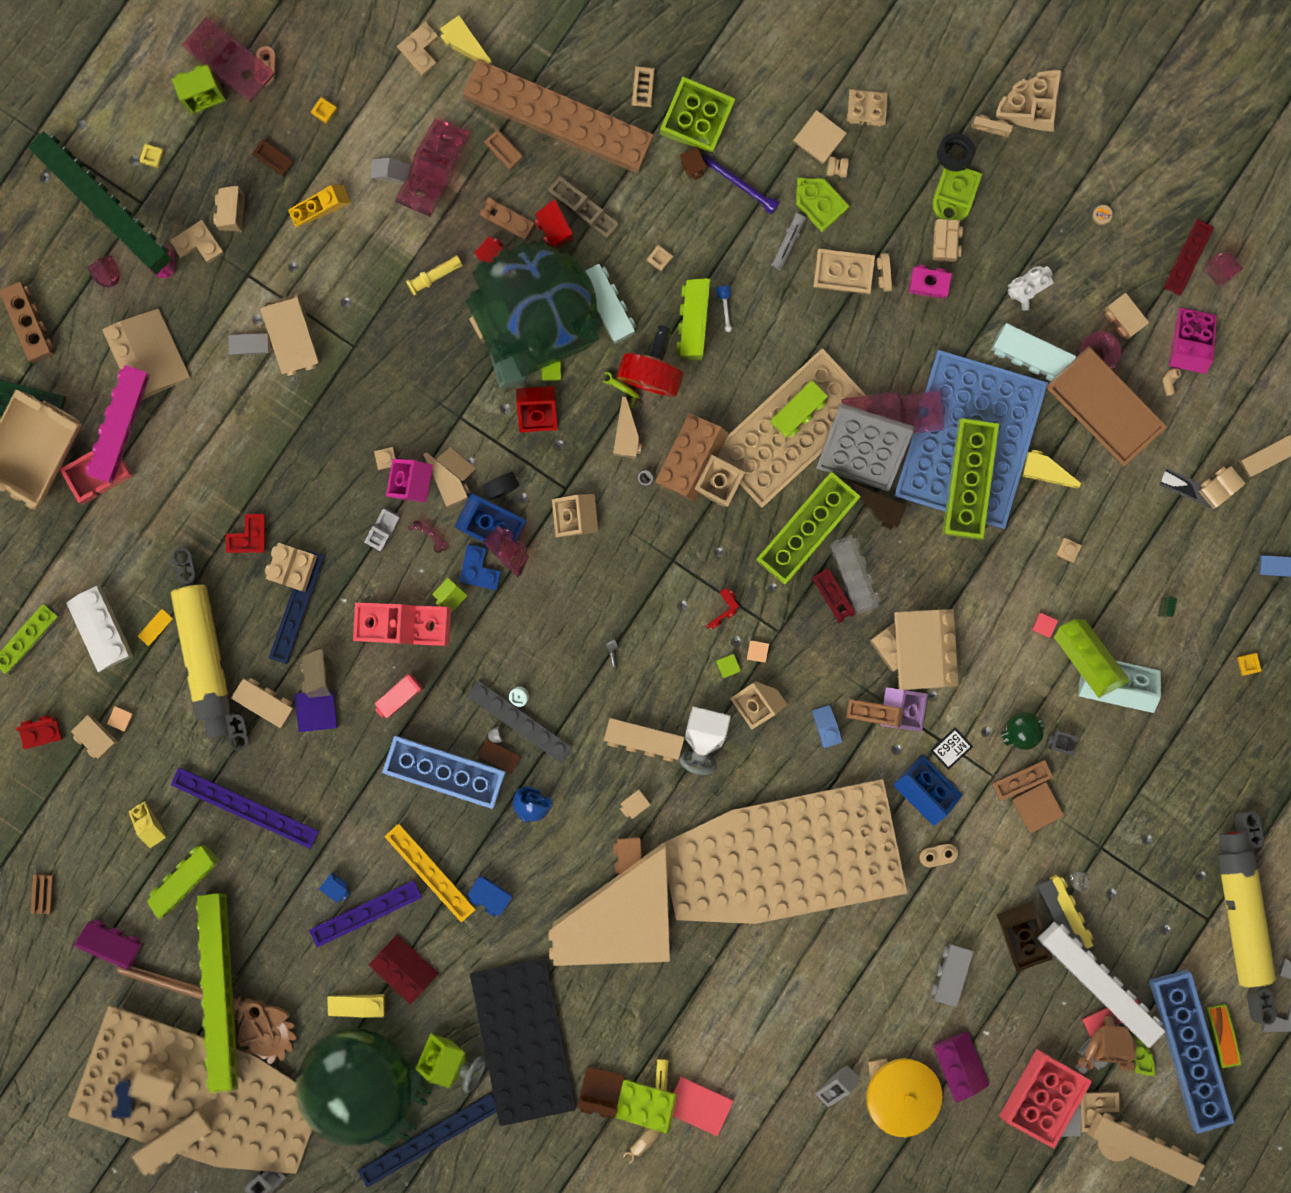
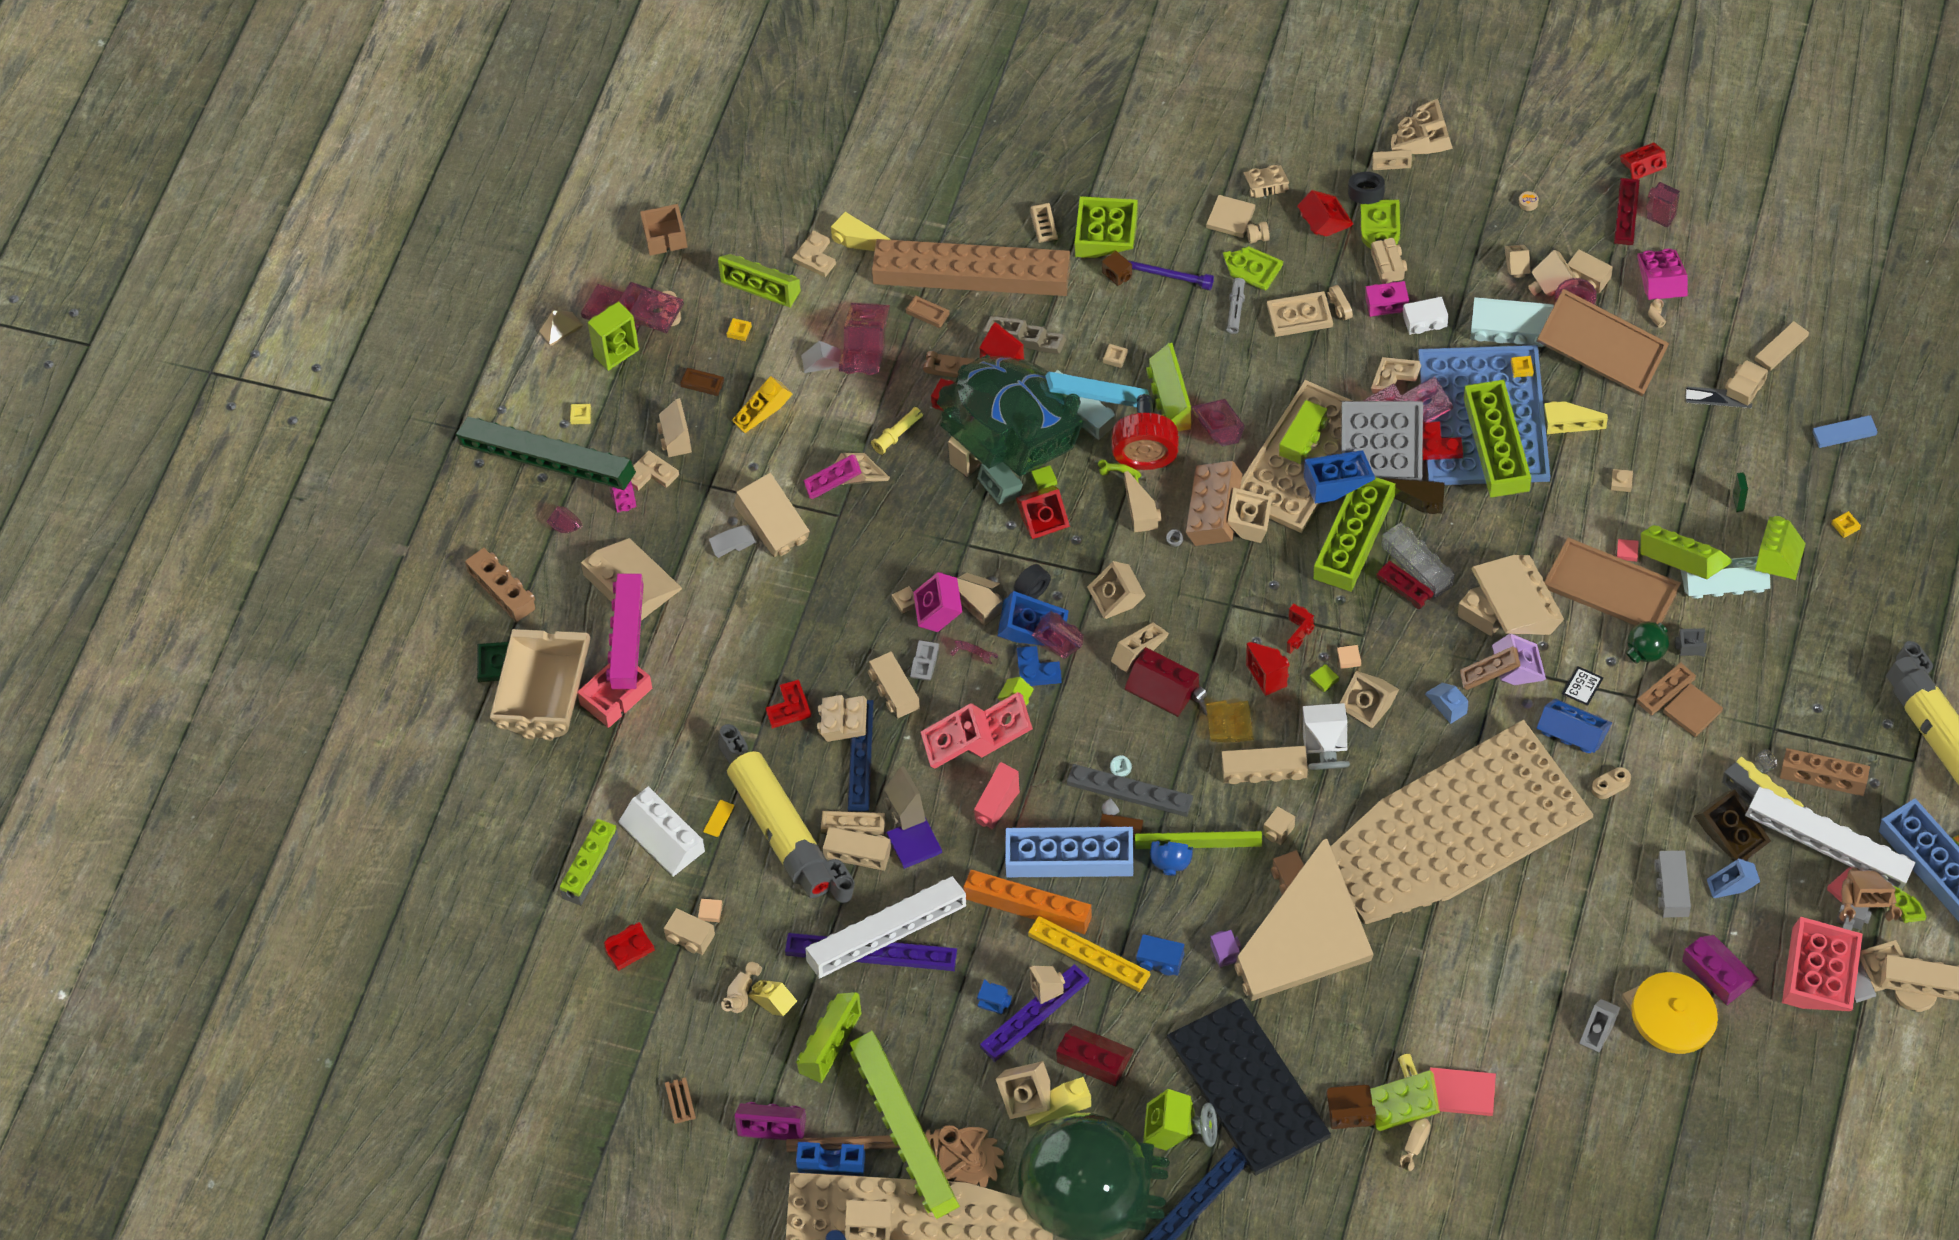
camera: 10 degrees left, 30 degrees down
hinge [716,285,732,332] -> none
white brick [1008,266,1053,311] -> none
none -> tan slope [539,310,583,346]
none -> lime slope [718,254,801,308]
none -> tan arm [721,962,762,1013]
none -> blue arch [796,1142,865,1176]
none -> dark pink tile [803,454,862,499]
none -> white brick [806,876,966,979]
none -> tan tile [821,811,885,835]
none -> tan slope [834,453,890,485]
none -> tan brick [868,652,920,719]
none -> orange brick [964,869,1092,934]
none -> tan slope [996,1061,1050,1119]
none -> tan slope [1029,966,1065,1004]
none -> medium azure tile [1045,372,1149,407]
none -> tan slope [1111,622,1169,673]
none -> dark red slope [1125,647,1199,717]
none -> lime tile [1135,831,1262,849]
none -> clear pink slope [1191,399,1245,447]
none -> clear yellow slope [1206,700,1254,742]
none -> medium lavender brick [1211,930,1241,968]
none -> red slope [1246,642,1289,696]
none -> red slope [1297,190,1353,237]
none -> blue slope [1304,450,1375,504]
none -> tan plate [1371,357,1421,395]
none -> white brick [1403,297,1448,335]
none -> red plate [1422,421,1463,460]
none -> tan slope [1505,245,1530,278]
none -> yellow tile [1510,356,1534,378]
none -> tan torso [1528,250,1579,296]
none -> medium nougat tile [1544,538,1681,626]
none -> red bracket [1620,142,1667,179]
none -> medium blue slope [1706,859,1760,898]
none -> lime slope [1755,516,1806,580]
none -> medium nougat brick [1780,748,1870,796]

